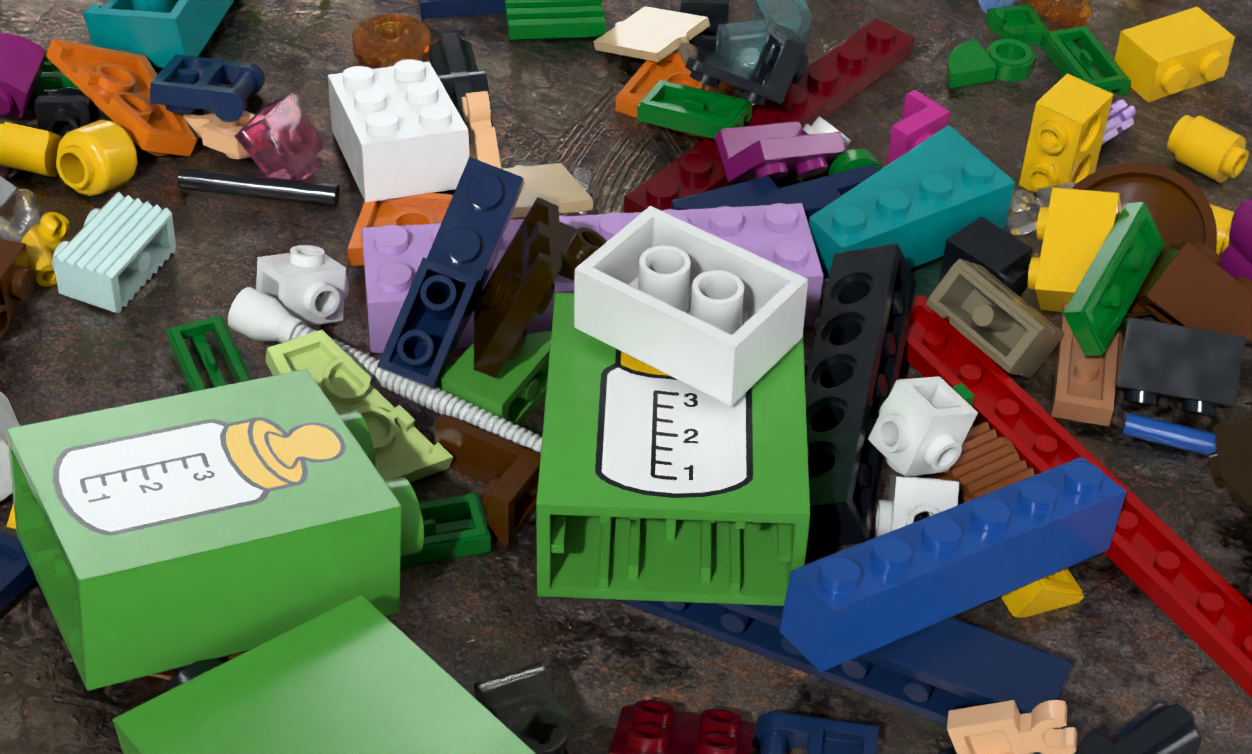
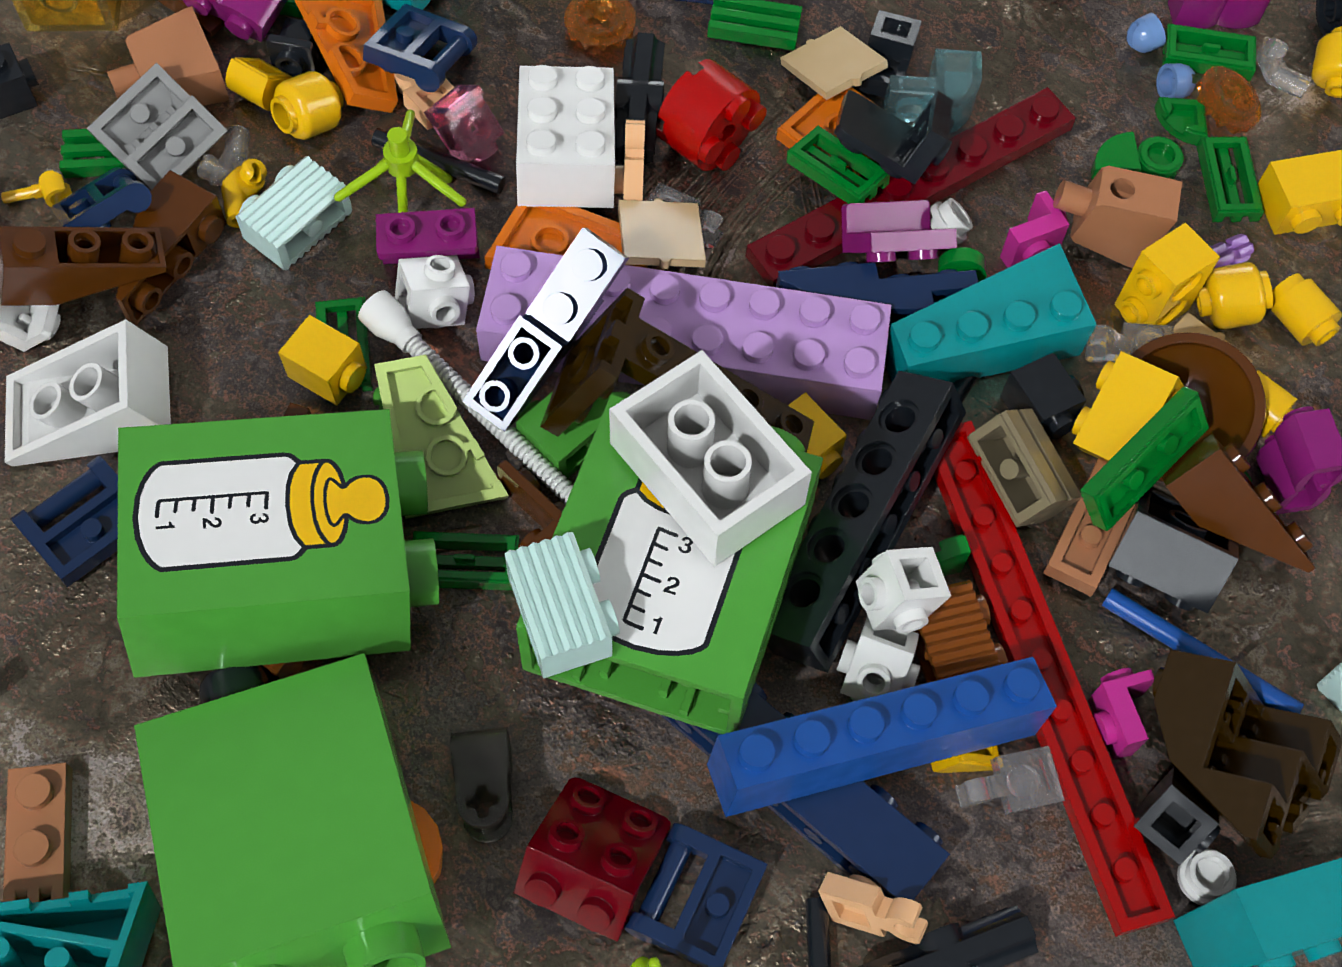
camera: 15 degrees right, 20 degrees up
none -> yellow brick [278,315,367,406]
none -> lime plant [334,109,467,213]
none -> magenta bracket [376,208,480,265]
none -> light aqua brick [504,532,620,678]
none -> red brick [656,59,767,171]
none -> clear plate [955,746,1065,815]
none -> nougat torso [1053,166,1182,269]
none -> dark pink bracket [1088,668,1154,760]
none -> yellow head [1196,262,1273,330]

